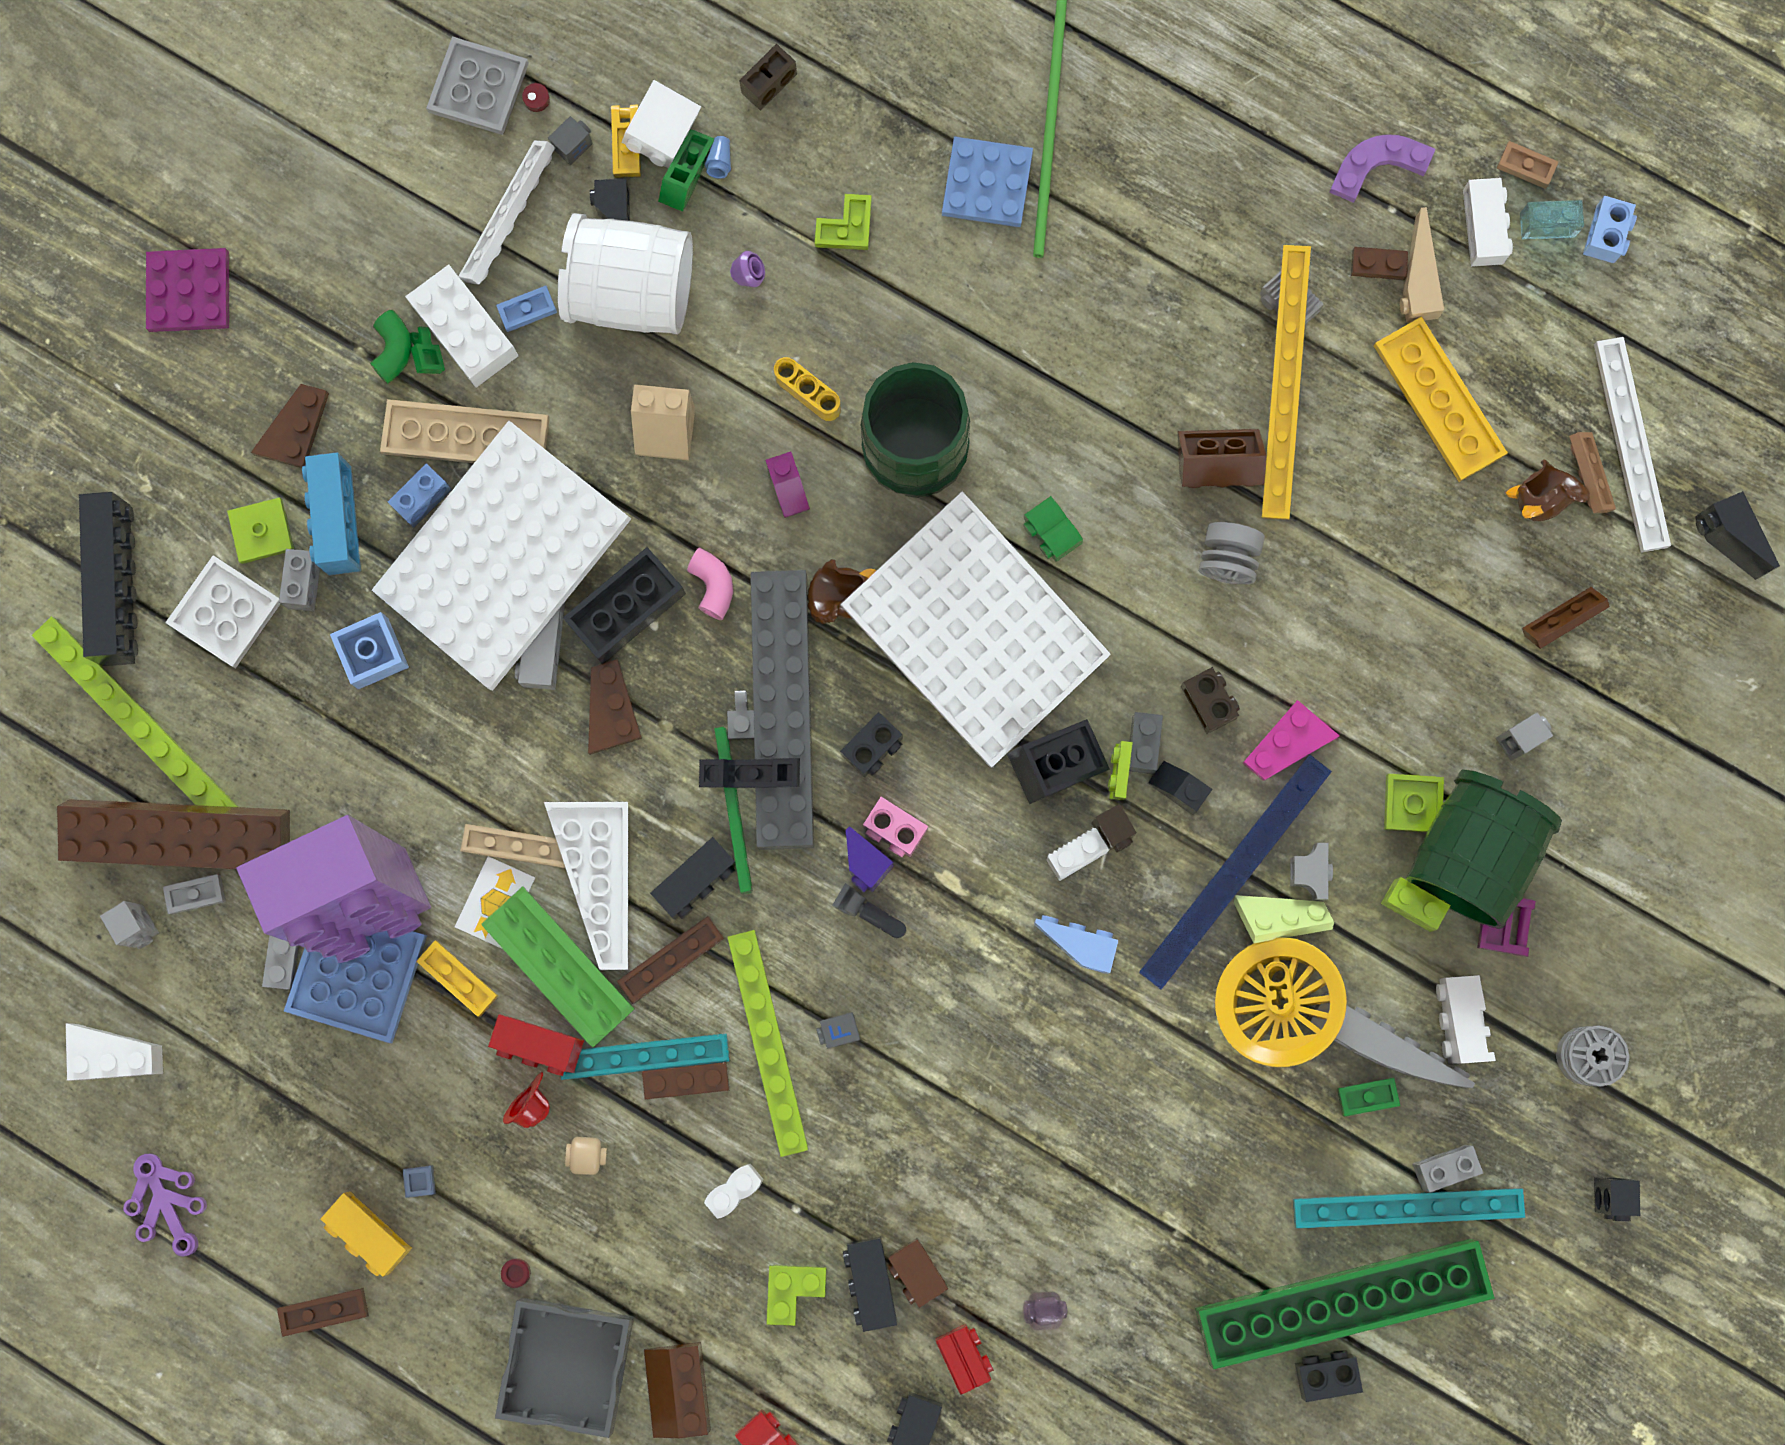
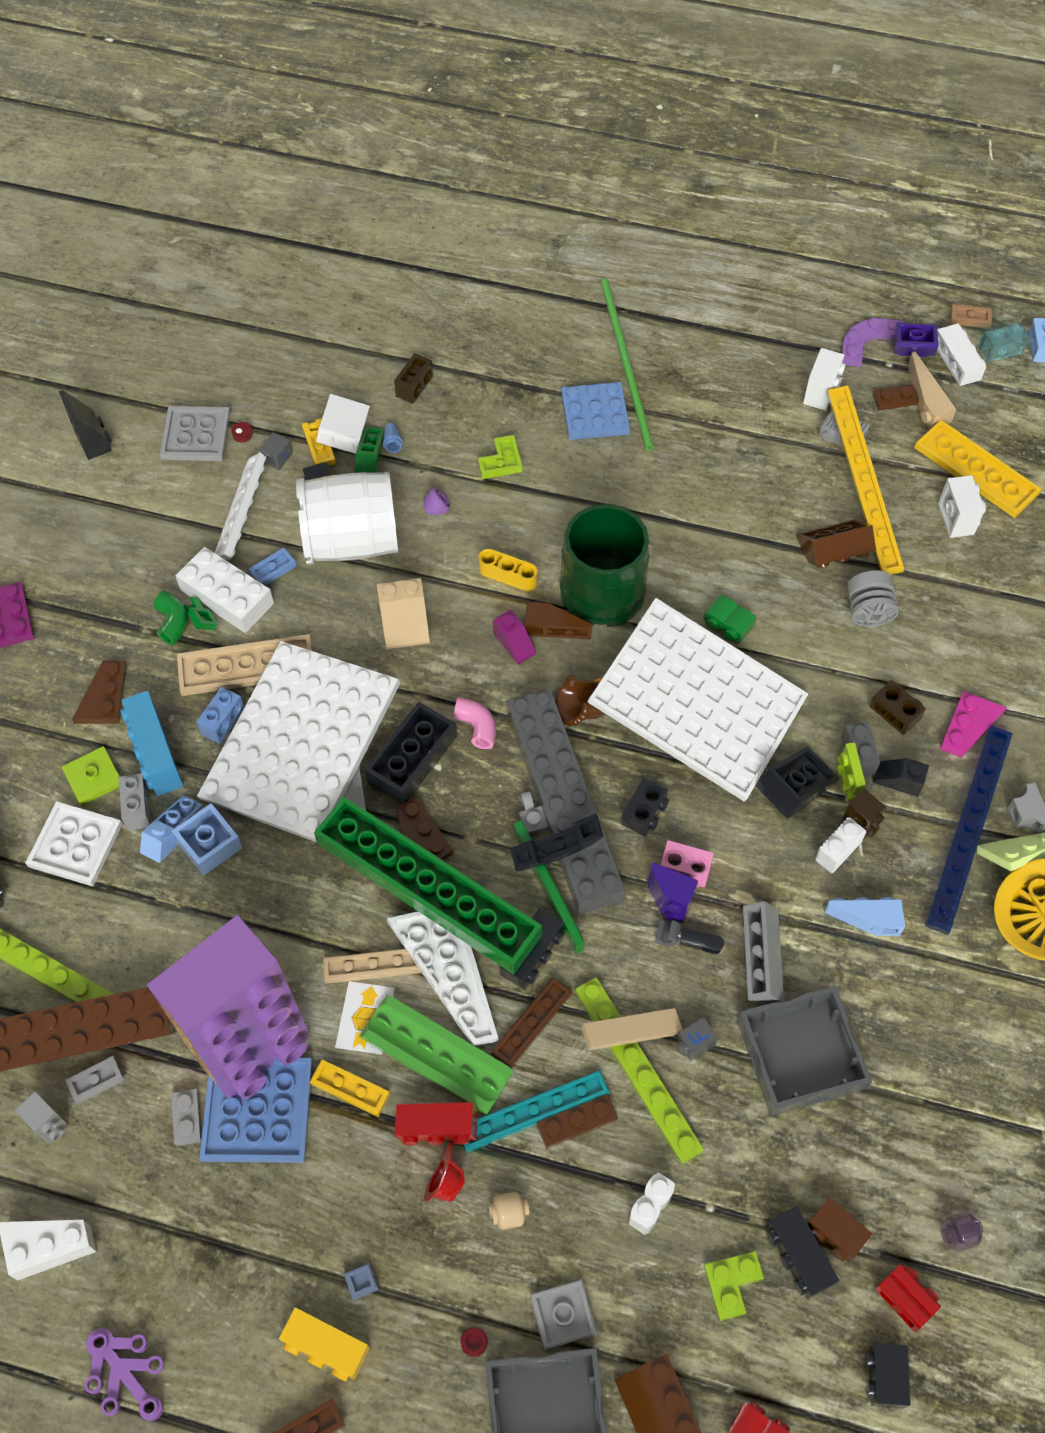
camera: 20 degrees left, 20 degrees down
none -> black slope [58,390,112,460]
none -> light blue slope [140,795,203,863]
none -> green brick [314,796,542,975]
none -> reddish brown slope [525,601,592,639]
none -> light grey tile [530,1279,597,1351]
none -> tan tile [581,1008,683,1050]
none -> dark grey tile [737,986,872,1117]
none -> light grey brick [743,901,784,1006]
none -> white brick [803,348,846,411]
none -> dark purple slope [893,323,939,357]
none -> white brick [938,475,986,538]

